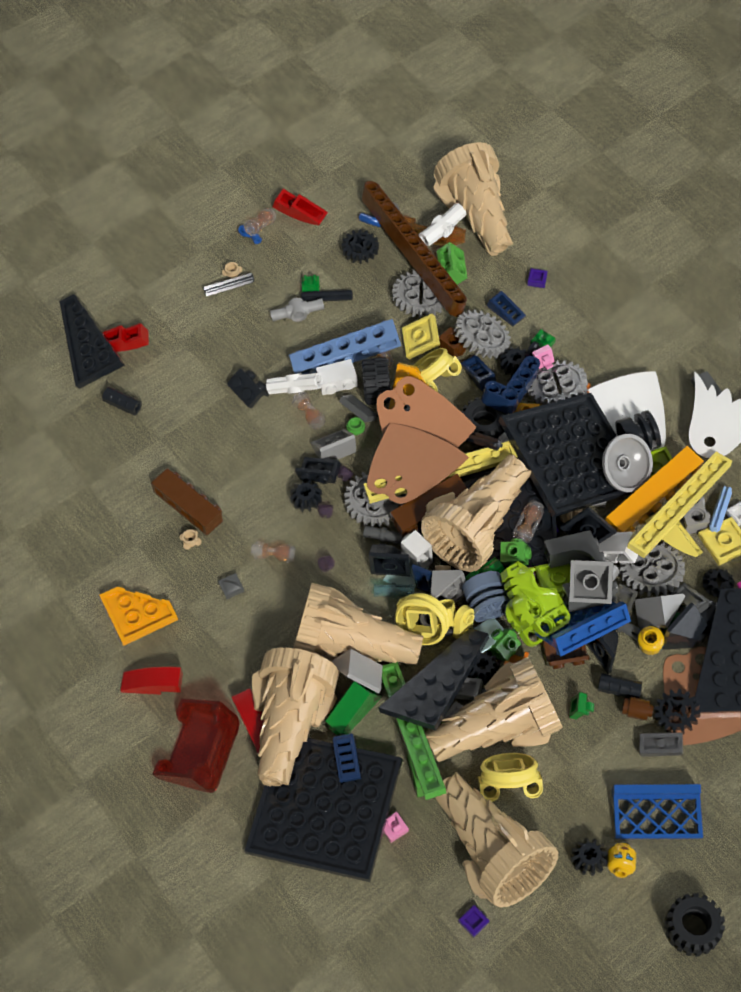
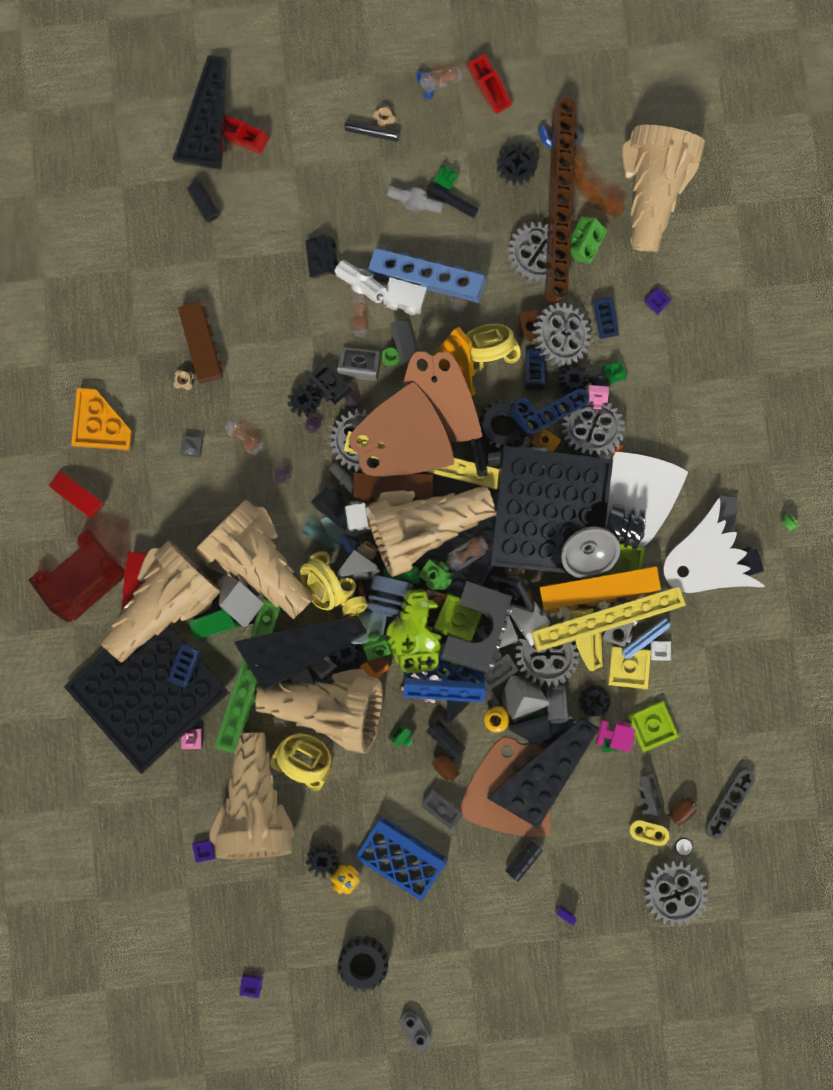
camera: 30 degrees right, 25 degrees up
black tyre [362,357,391,405] -> none
light yellow tile [402,314,440,360] -> none
white piece [419,203,467,246] -> none
light grey slope [569,560,613,604] -> none
black gear [654,689,701,734] -> none

